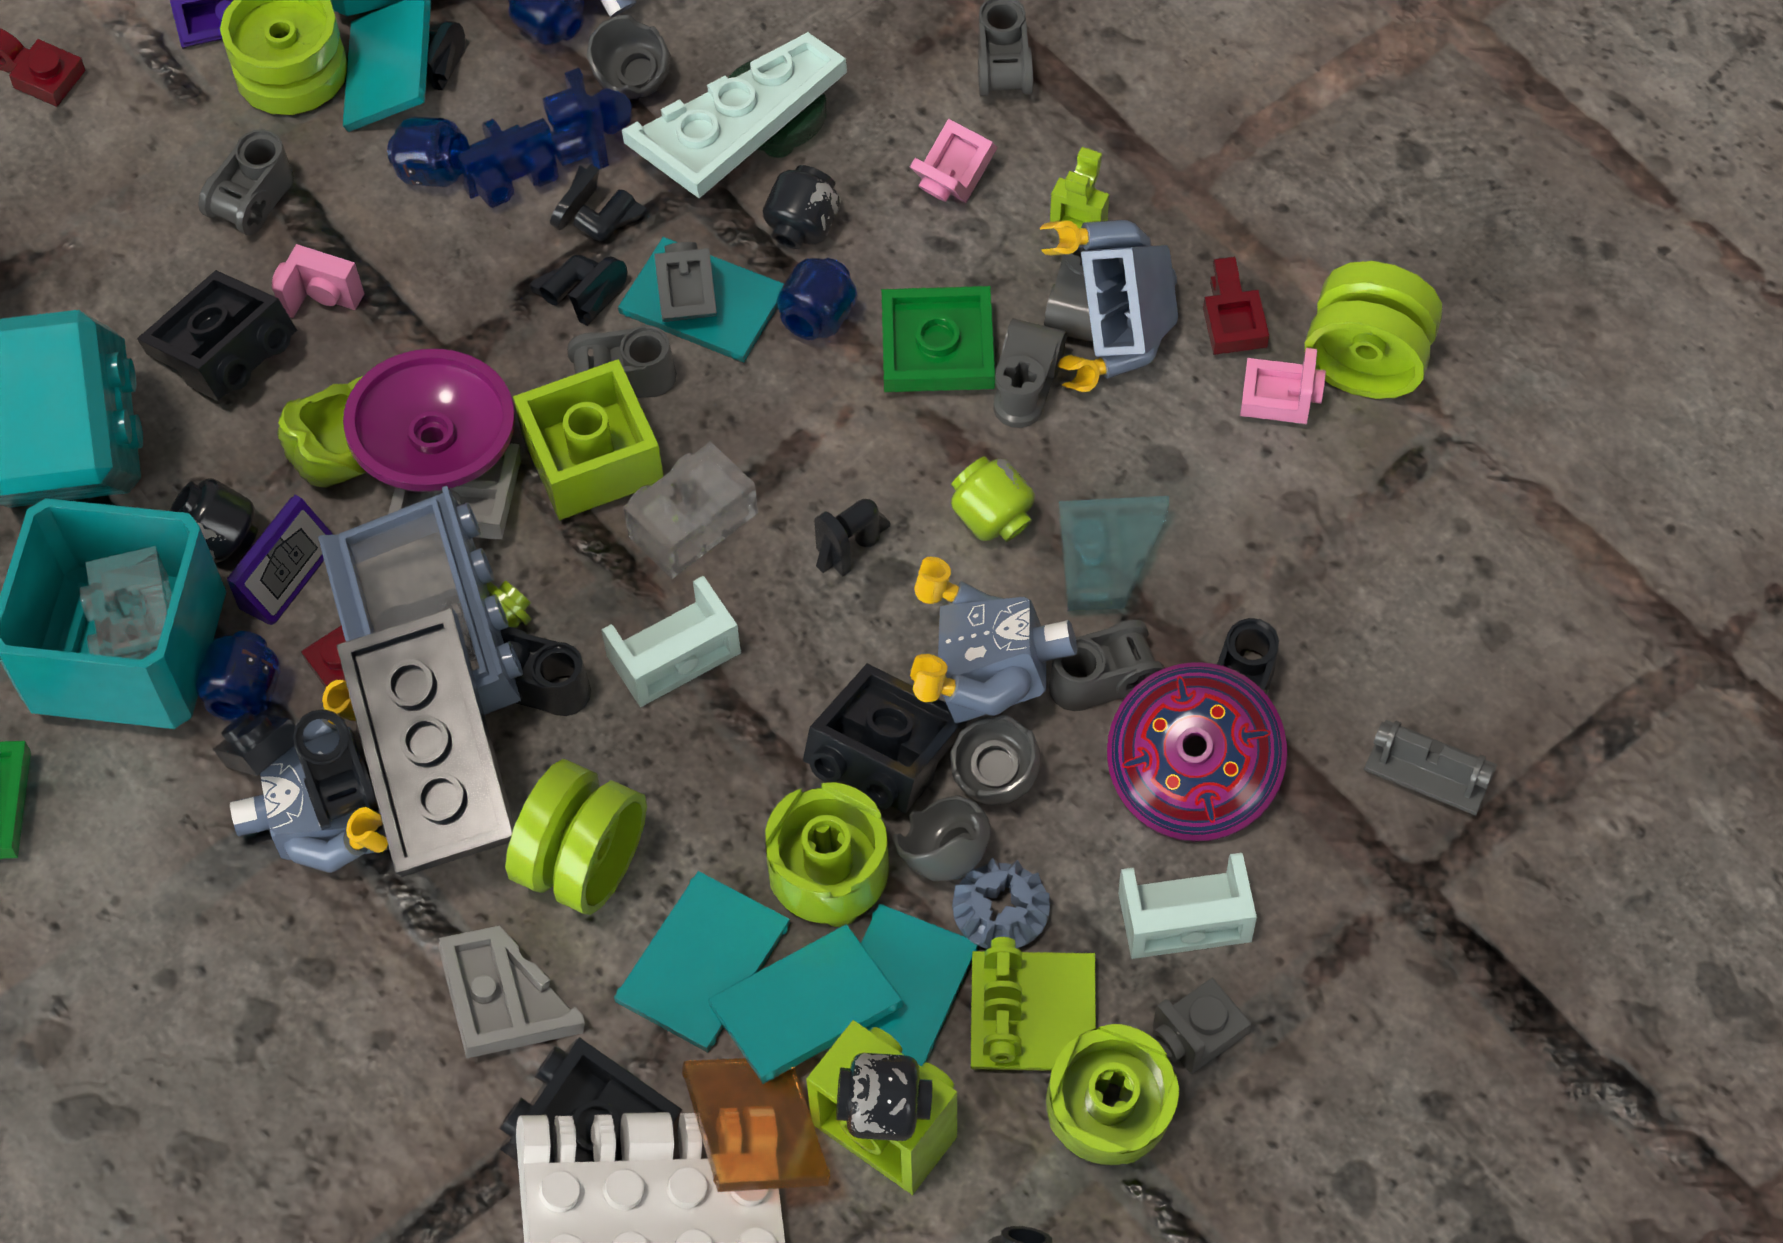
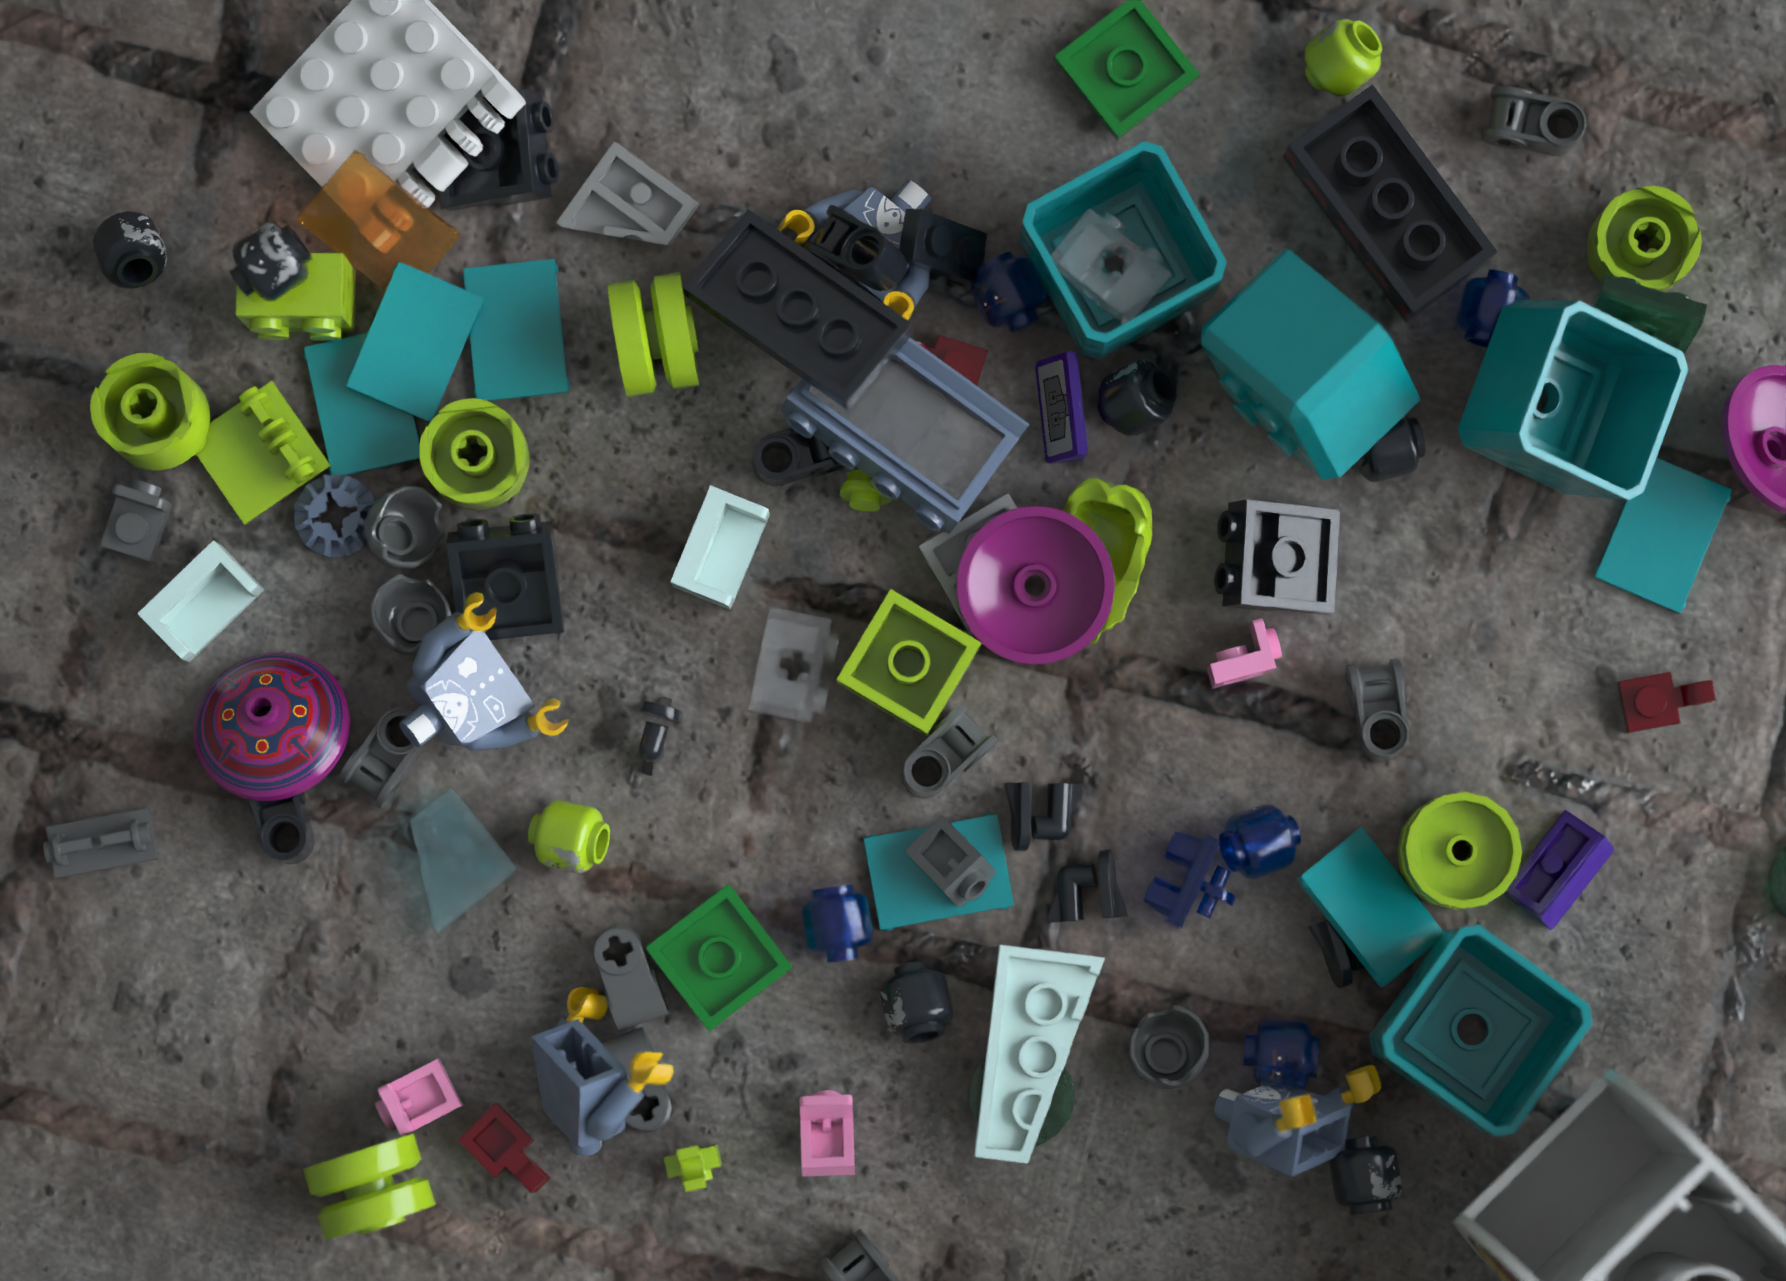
camera: 140 degrees right, 25 degrees up
clear blue hips [542,68,633,169] -> none

